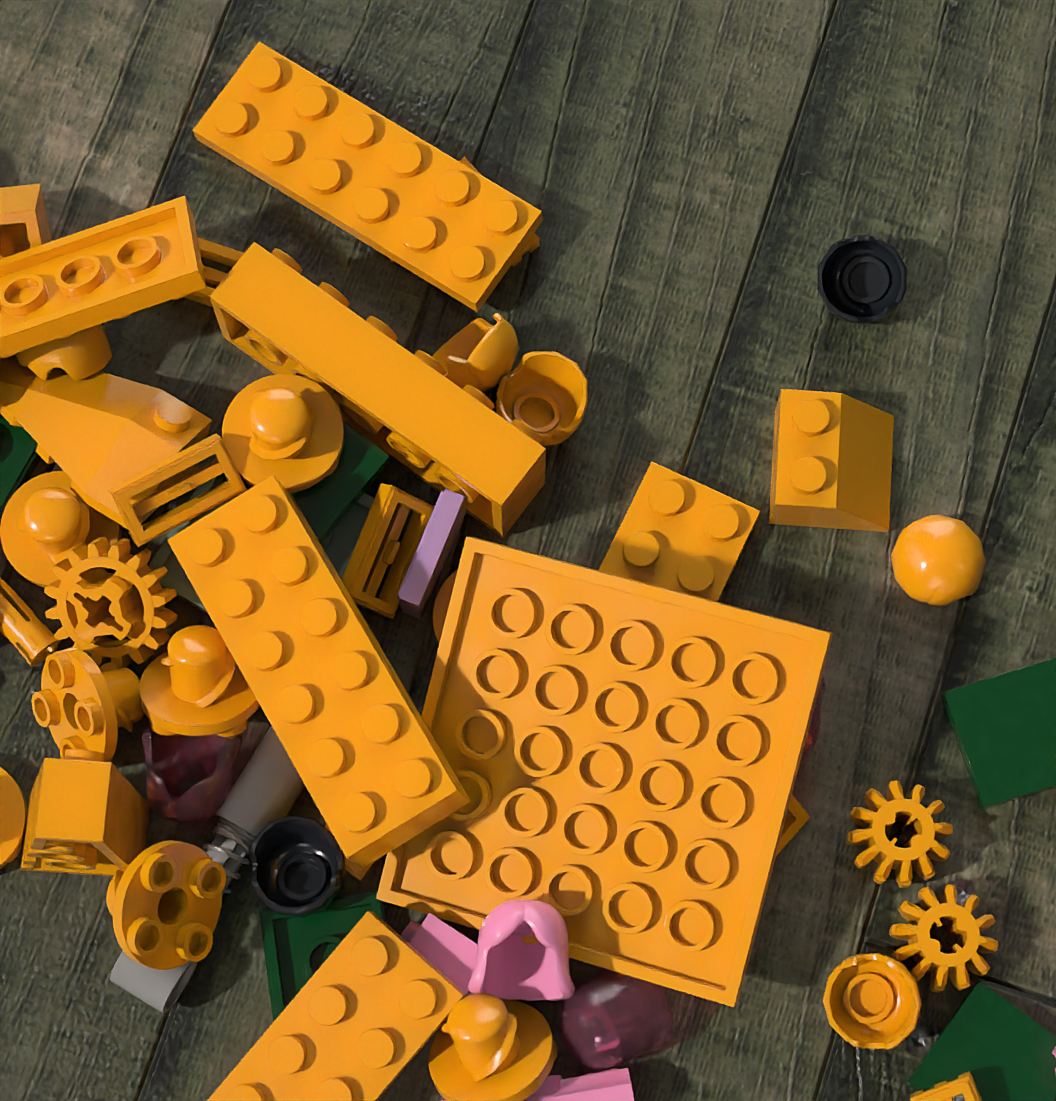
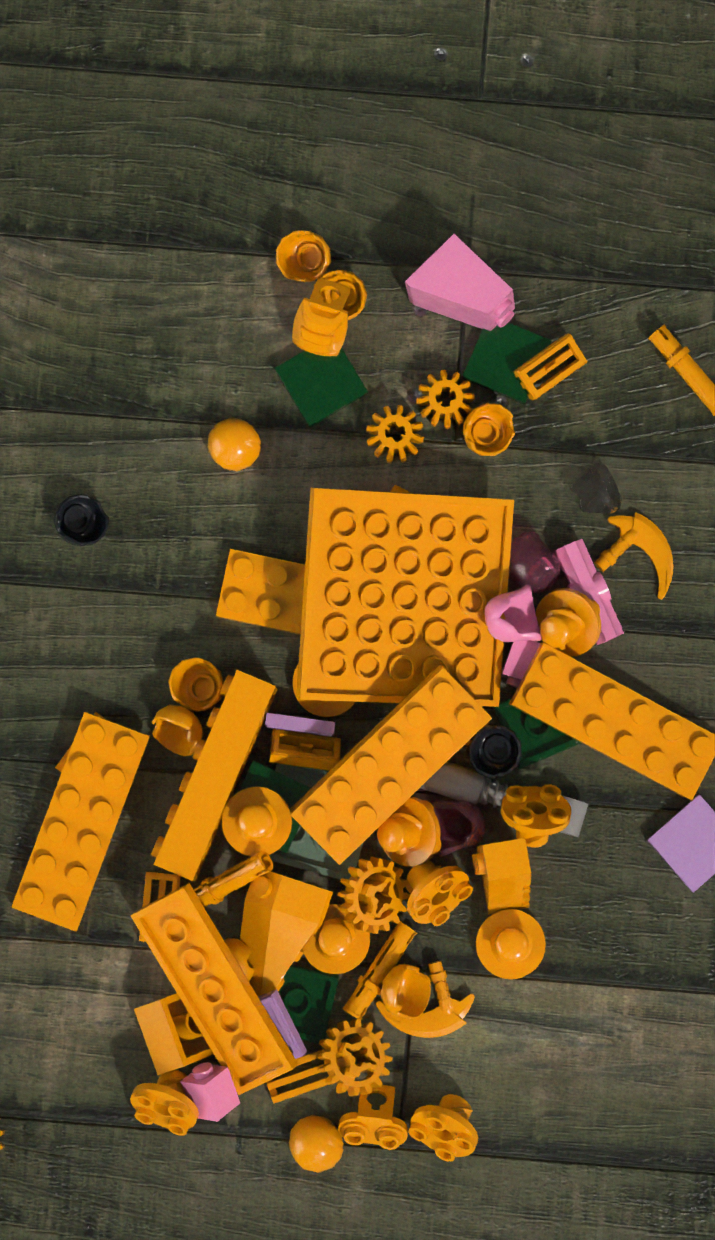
camera: 105 degrees left, 10 degrees up
light orange tile [107,433,247,547] -> none
light orange slope [769,389,894,532] -> none
none -> light orange pin [193,851,273,907]

